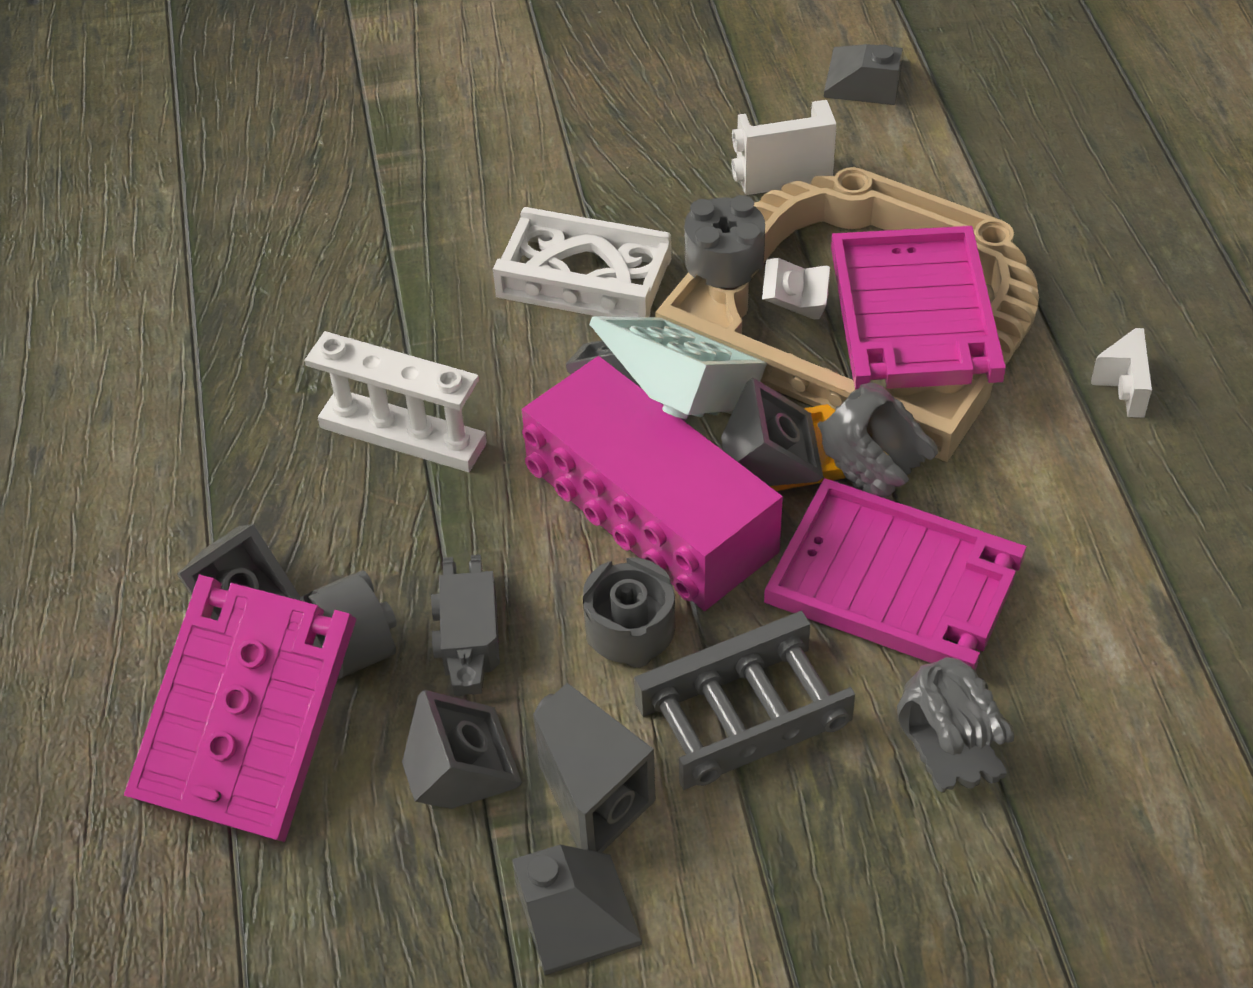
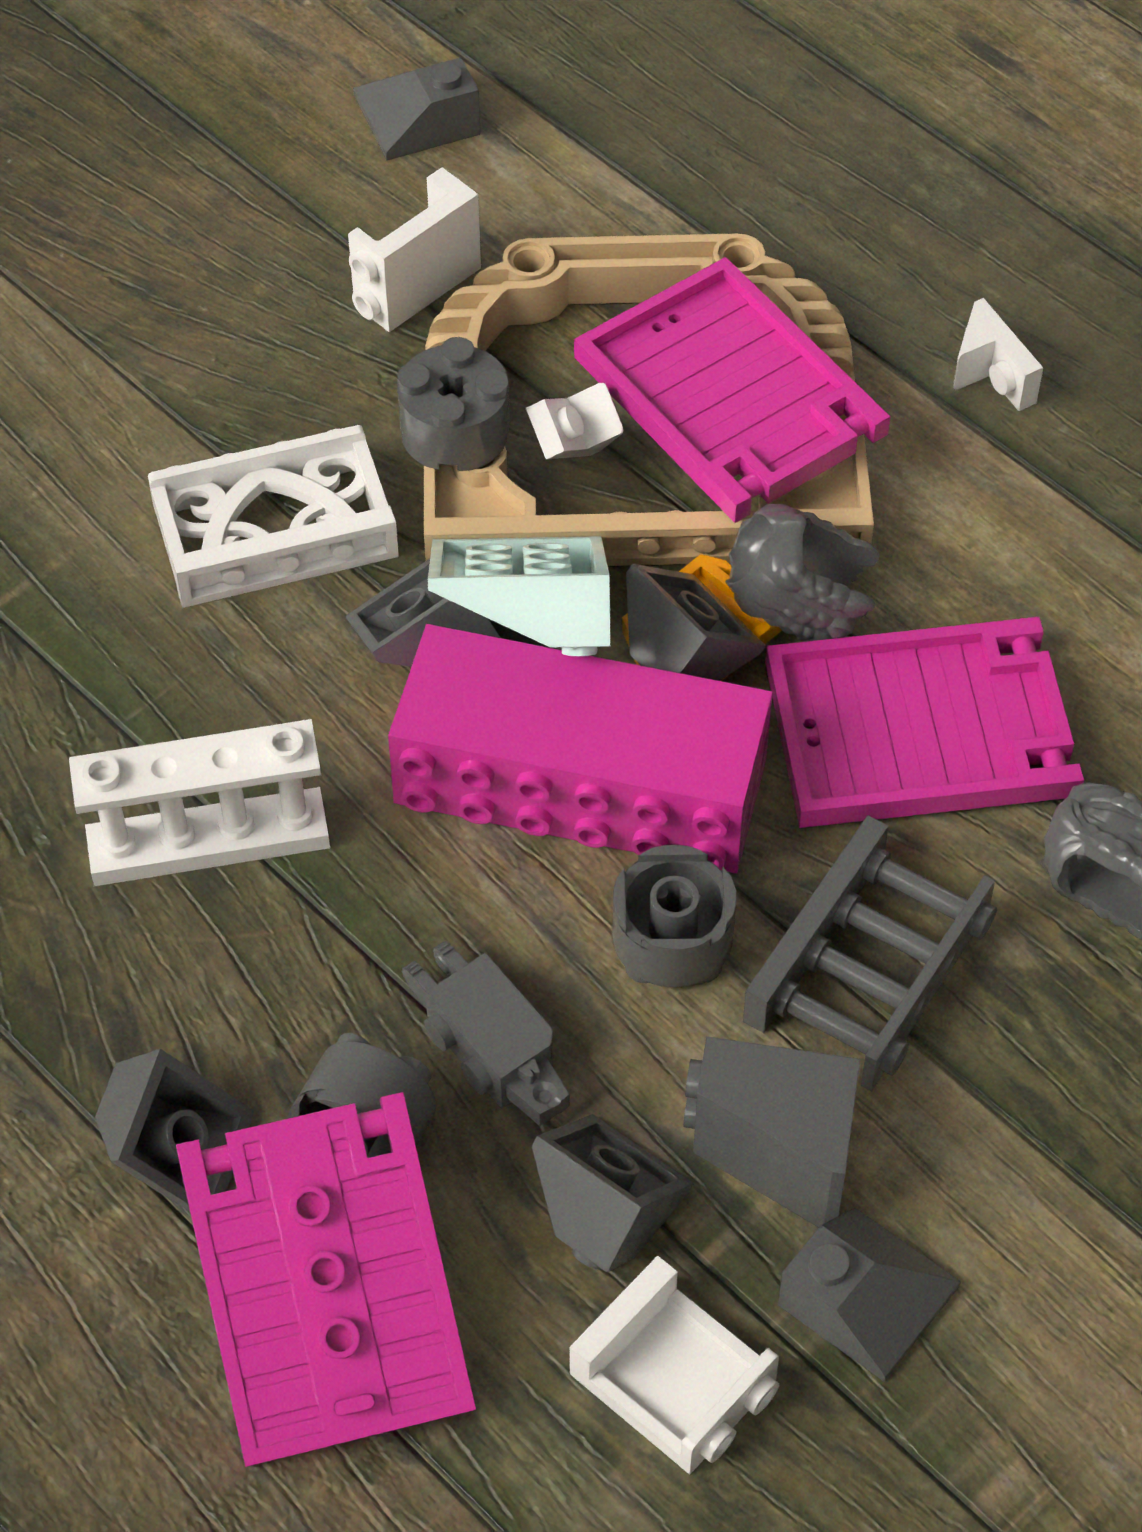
camera: 35 degrees left, 5 degrees up
none -> white panel [570,1256,779,1475]

